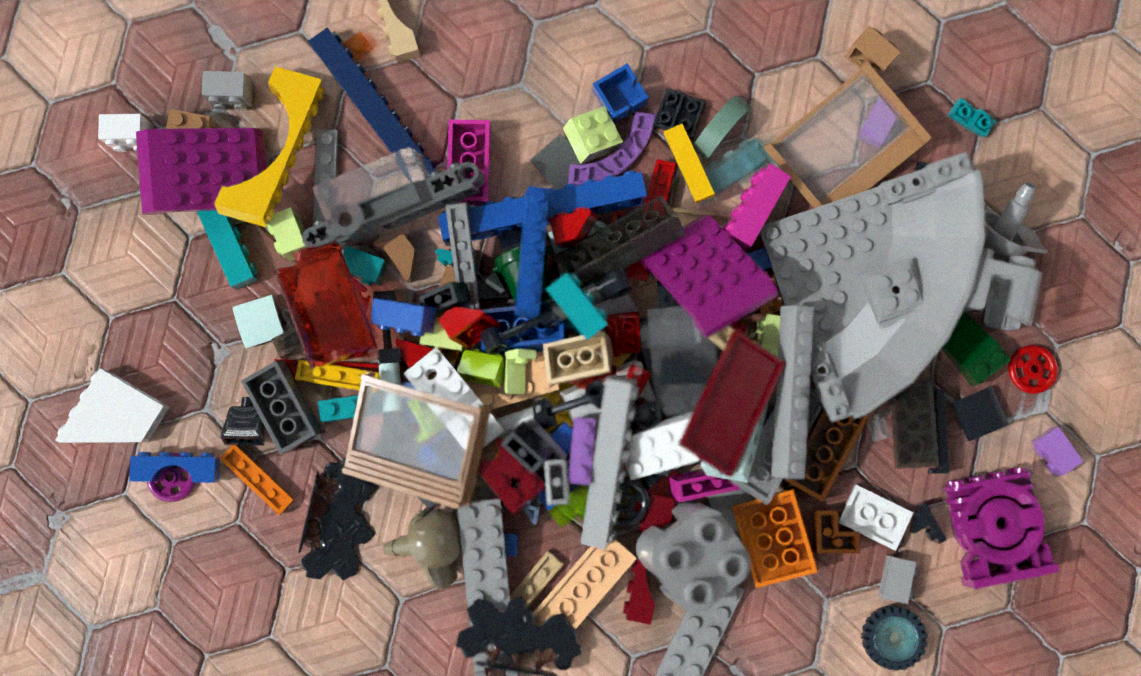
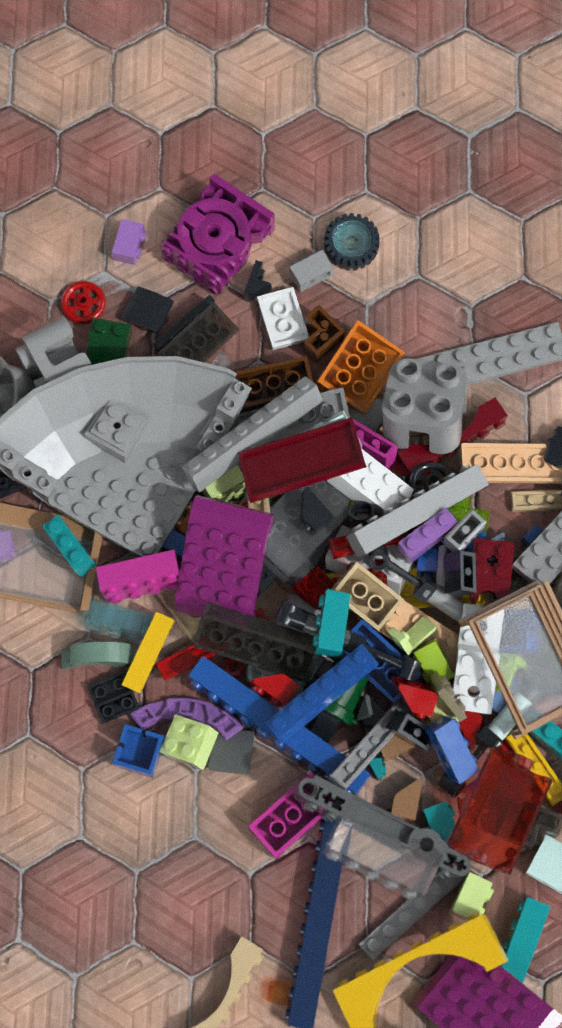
camera: 135 degrees left, 10 degrees down
none -> teal brick [42,514,97,577]
none -> dark tan plate [430,671,467,722]

